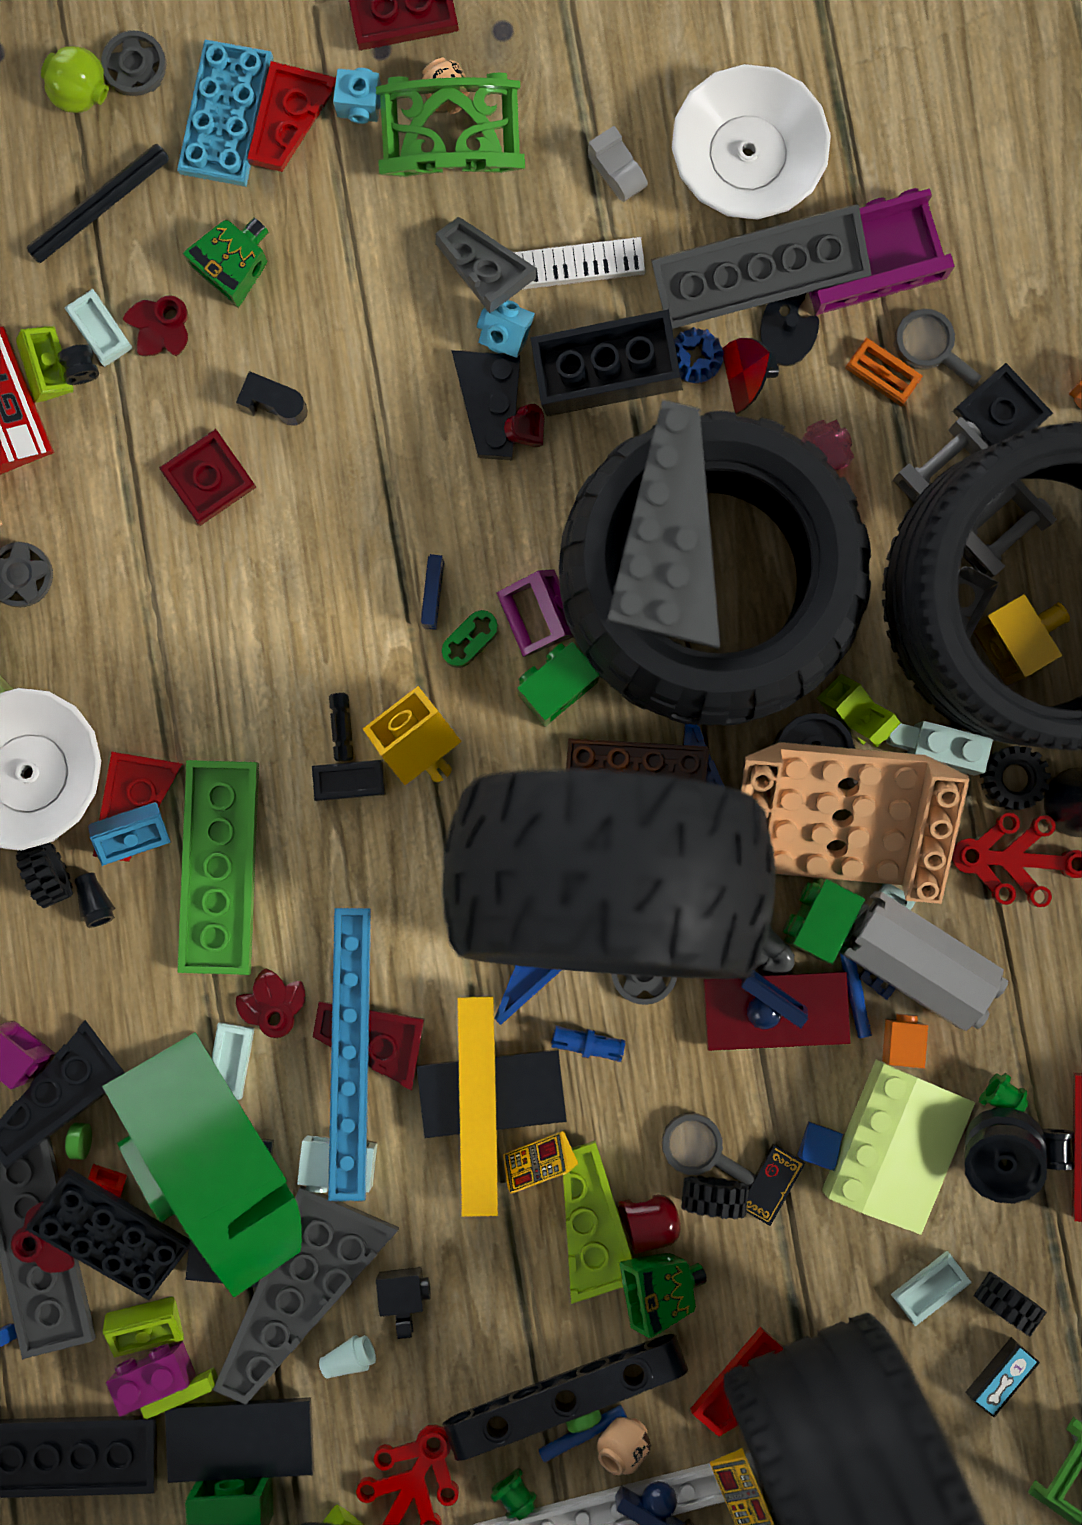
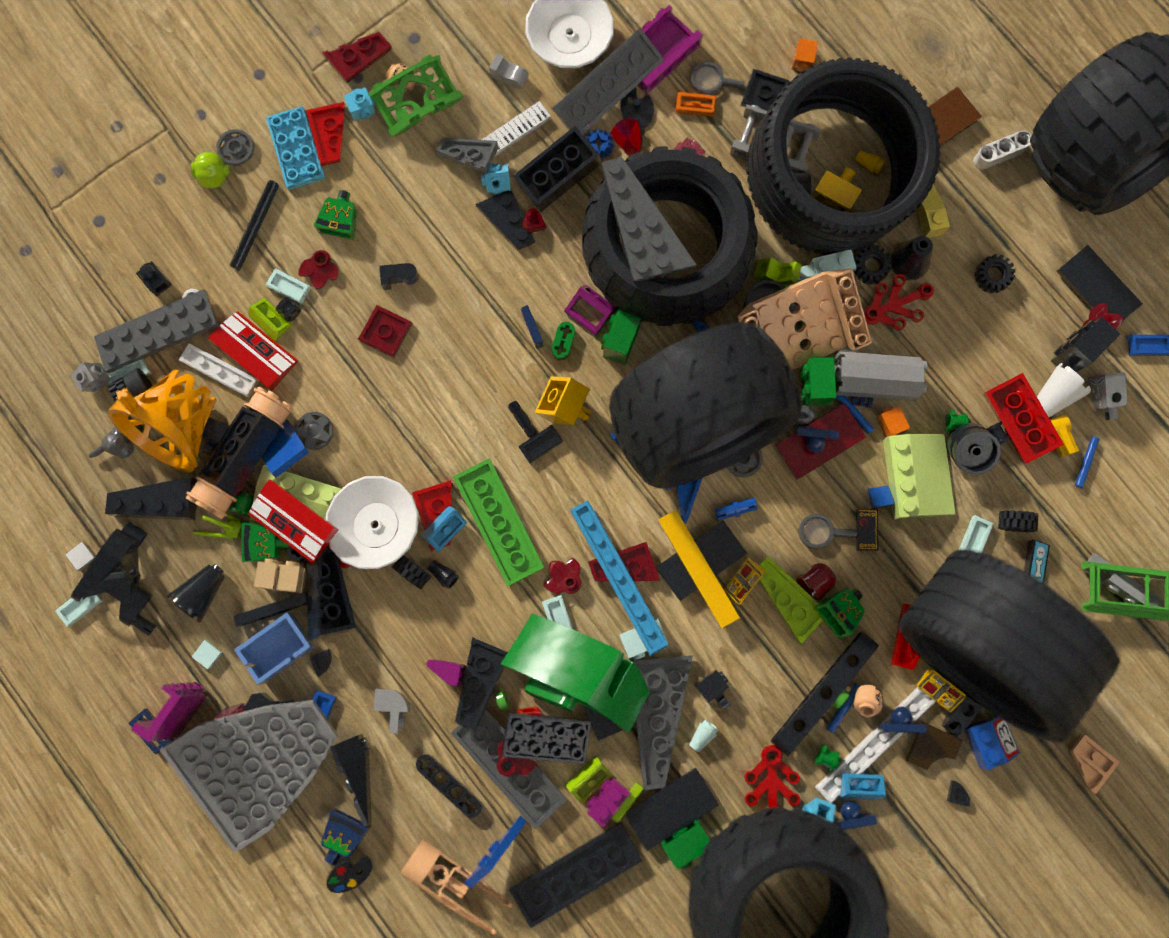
camera: 30 degrees left, 5 degrees down
black tyre [681,1176,749,1219] -> none

